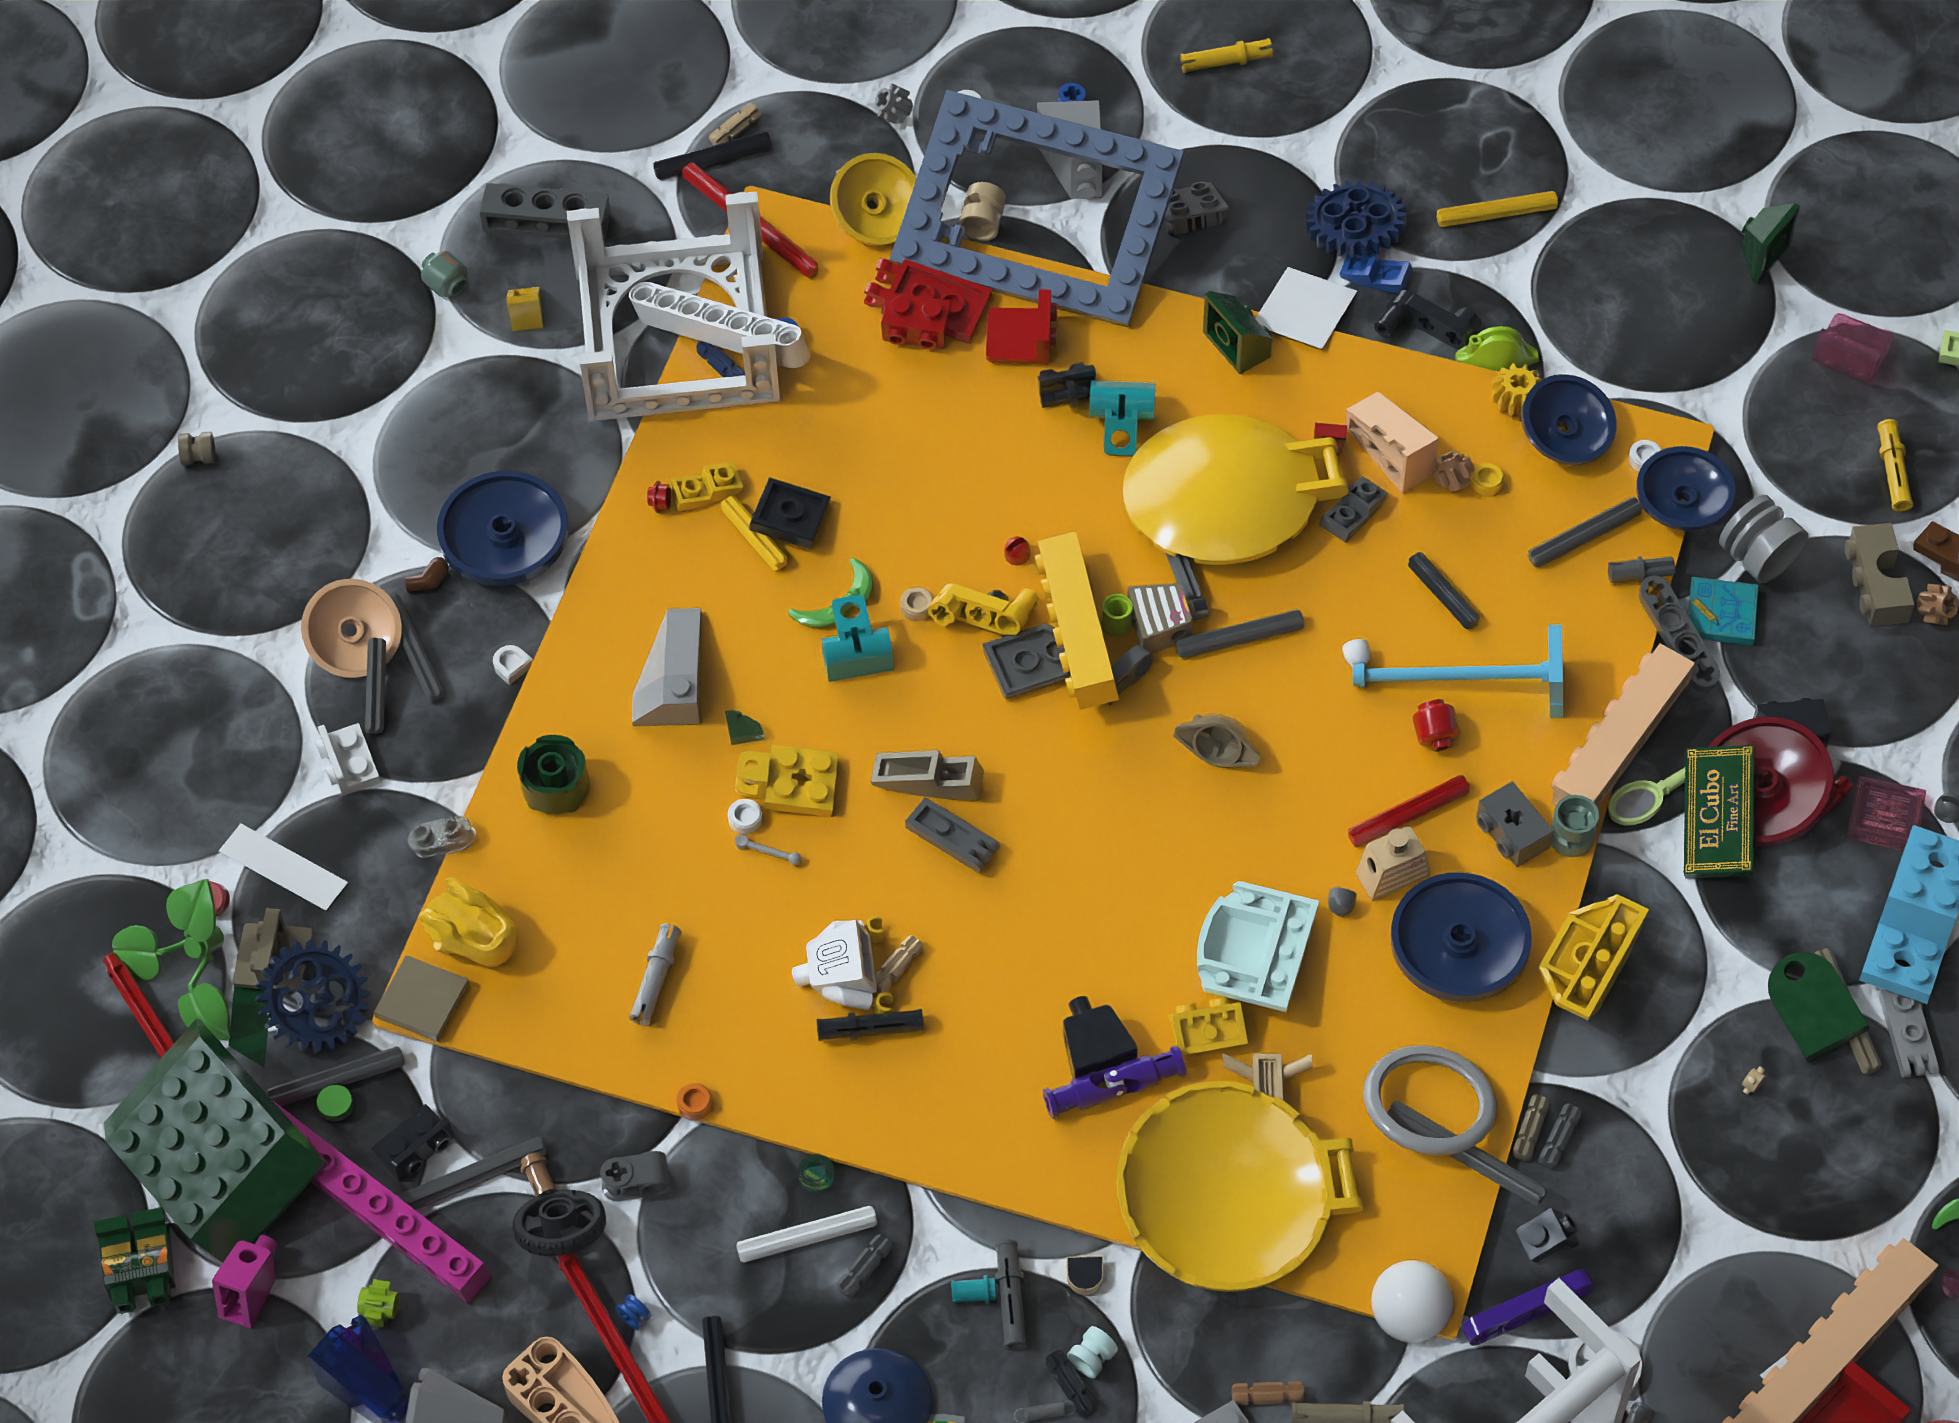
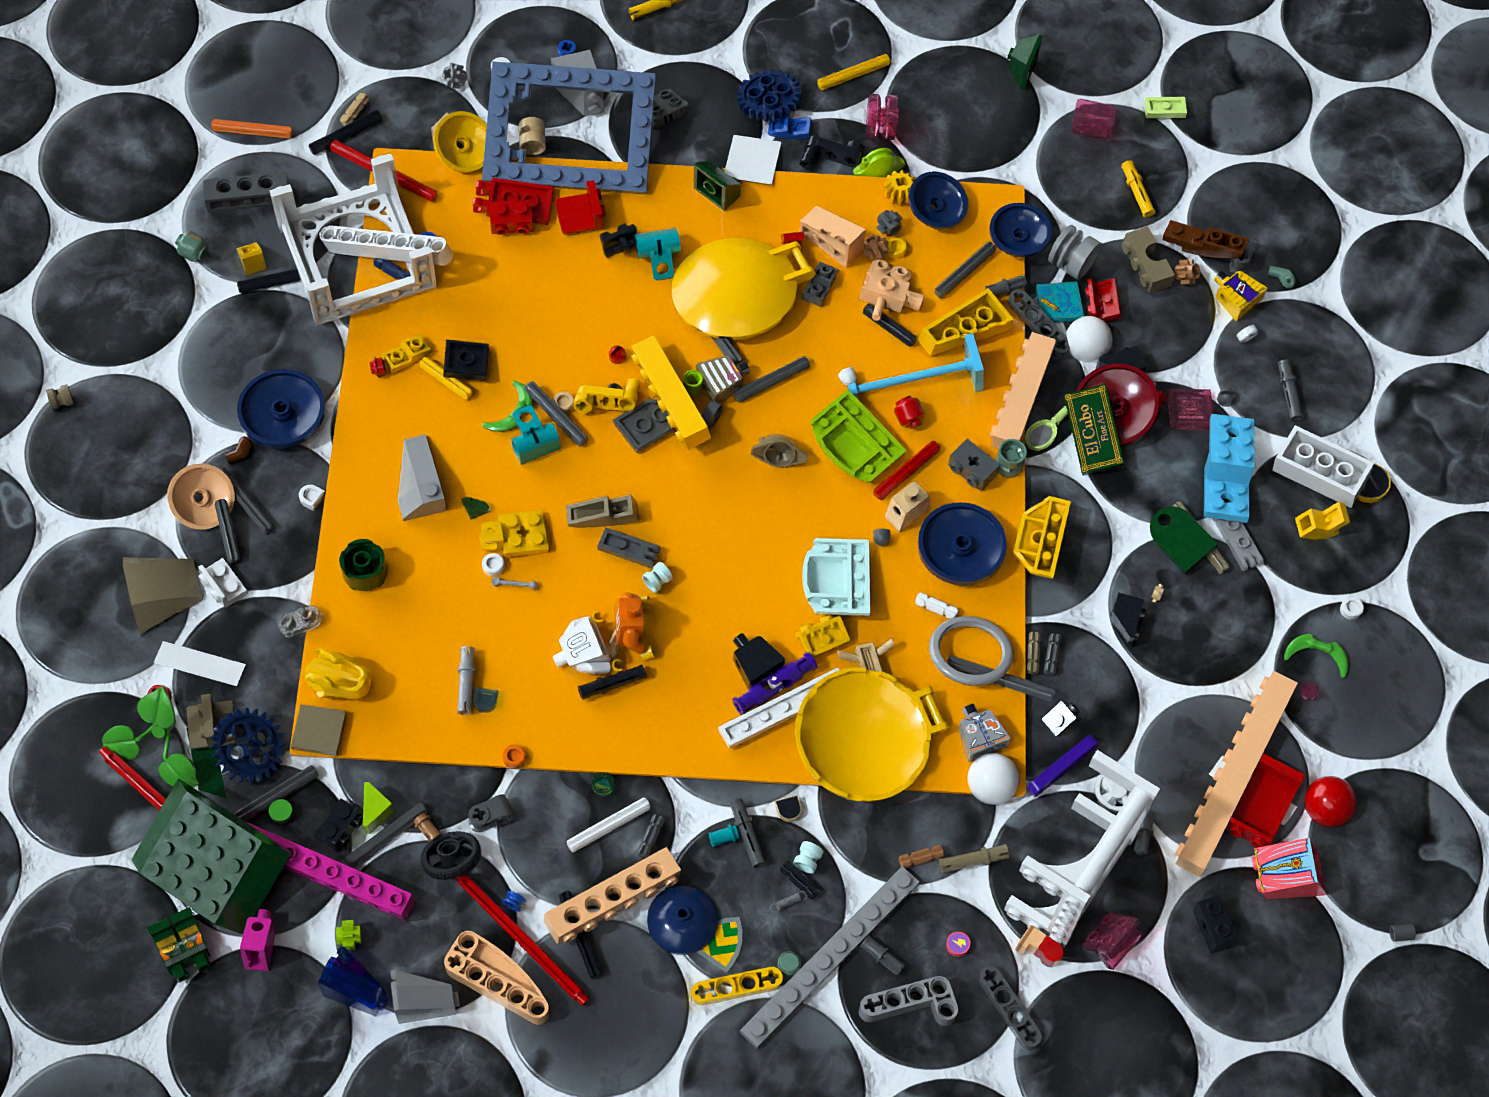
camera: 20 degrees left, 5 degrees up
white tile [1629,440,1661,471] -> none
none -> dark tan wedge [123,557,203,636]
none -> orange axle [211,119,292,139]
none -> black axle [237,269,300,293]
none -> lime slope [363,782,394,834]
none -> clear light blue tile [473,688,499,713]
none -> dark grey axle [524,381,588,446]
none -> light nougat brick [543,847,681,945]
none -> orange torso [614,592,656,661]
none -> light aqua wheel [642,562,673,593]
none -> white plate [718,668,839,749]
none -> lime slope [810,389,907,483]
none -> light nougat piece [859,260,924,321]
none -> clear pink wheel [866,94,899,140]
none -> dark grey gear [876,210,903,236]
none -> white axle [915,592,958,619]
none -> yellow wedge [918,288,1014,356]
none -> light grey torso [959,704,1010,762]
none -> white piece [1065,316,1113,363]
none -> red bracket [1085,278,1122,322]
none -> black slope [1110,592,1146,647]

